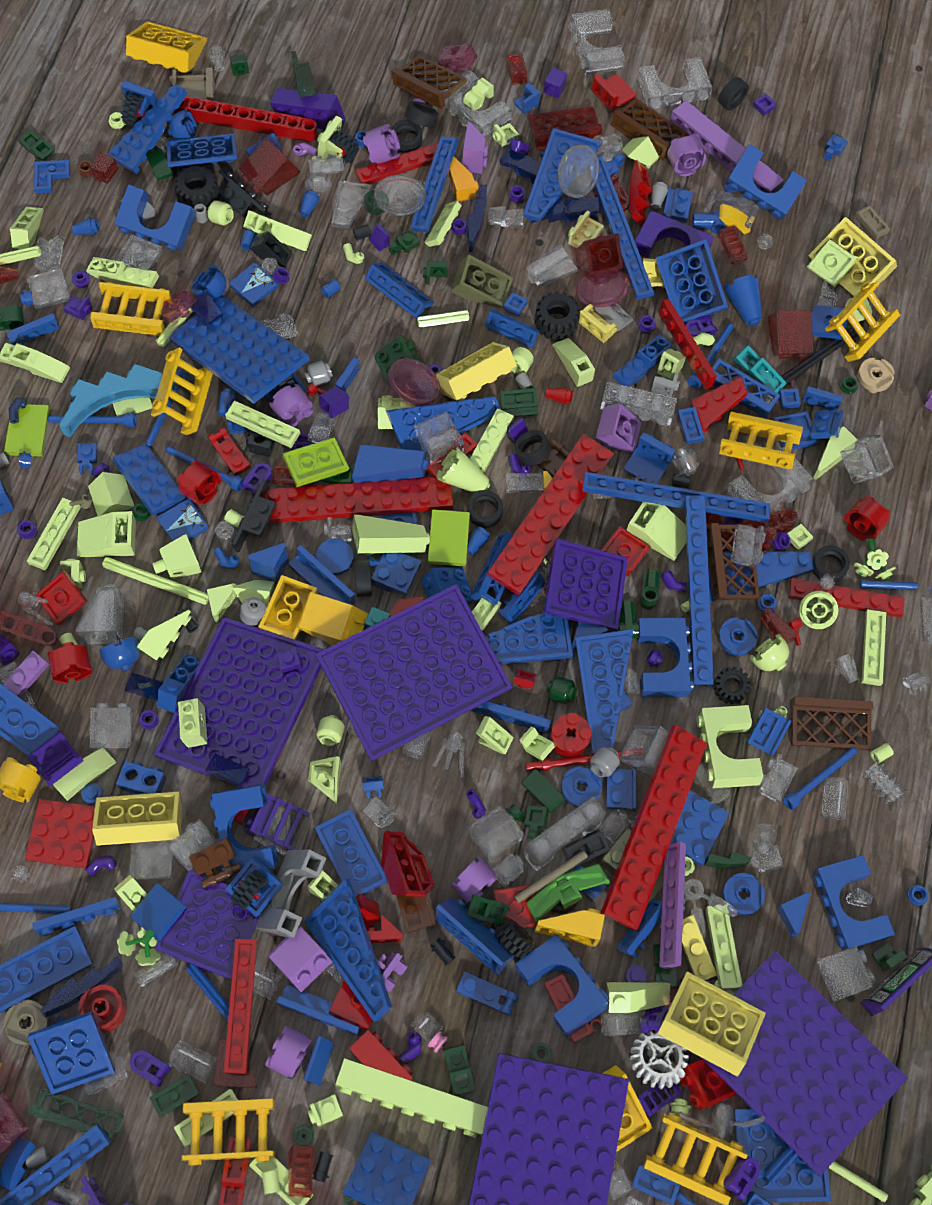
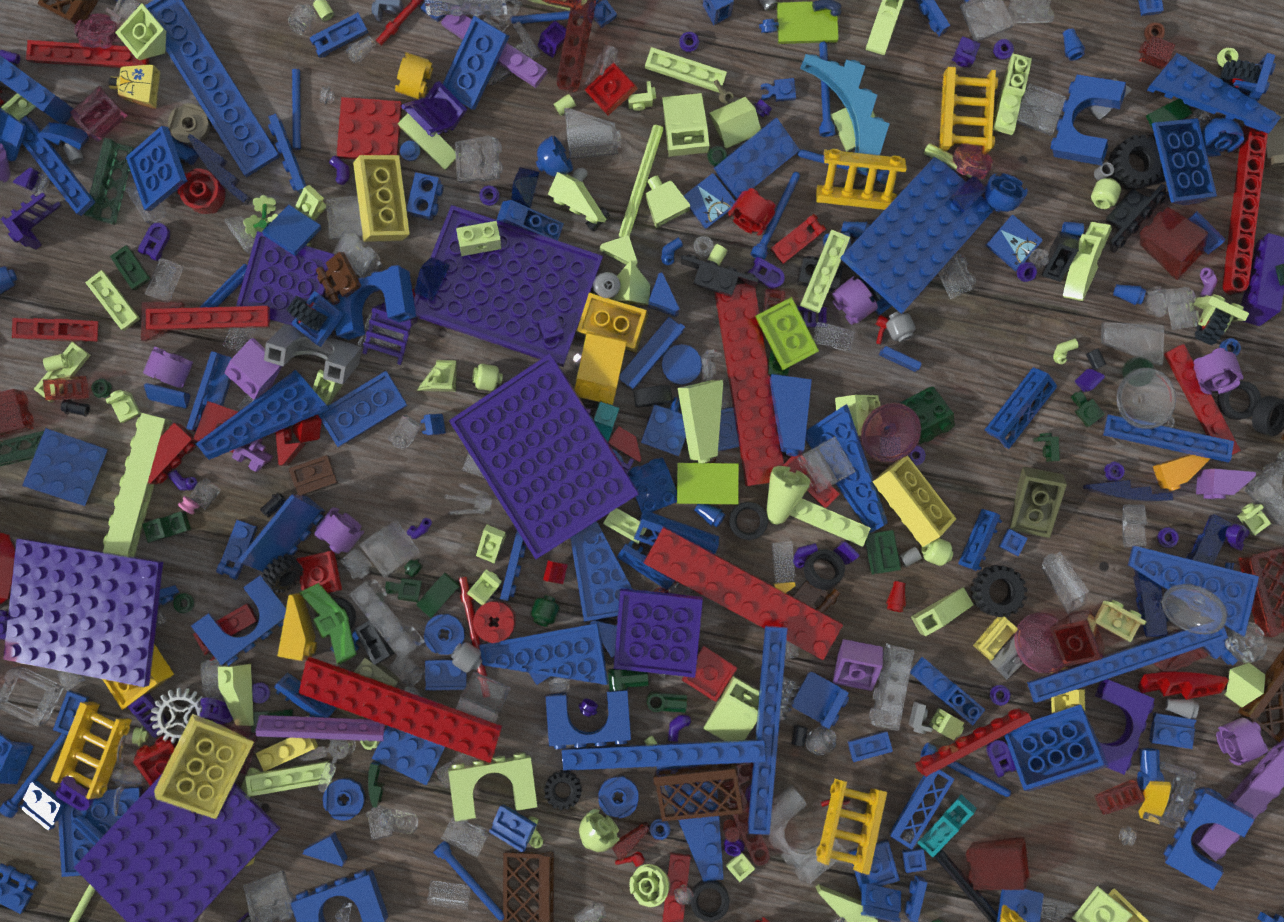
camera: 85 degrees right, 20 degrees up
red brick [47,642,92,683] -> none
yellow fence [182,1099,275,1166] -> none
dark purple brick [320,386,349,418] -> none
blue hinge [321,279,341,298] -> none
red wedge [381,831,435,897] -> none
yellowish green axle [417,310,469,327] -> none
yellowish green plate [425,201,462,247] -> none
dark green slope [466,894,509,925] -> none
dark tan bar [514,850,588,903] -> none
red wing [691,377,749,433] -> none
yellowish green arm [693,333,715,346] -> none
blue cone [724,275,762,327] -> none
clear bracket [731,524,766,567] -> none

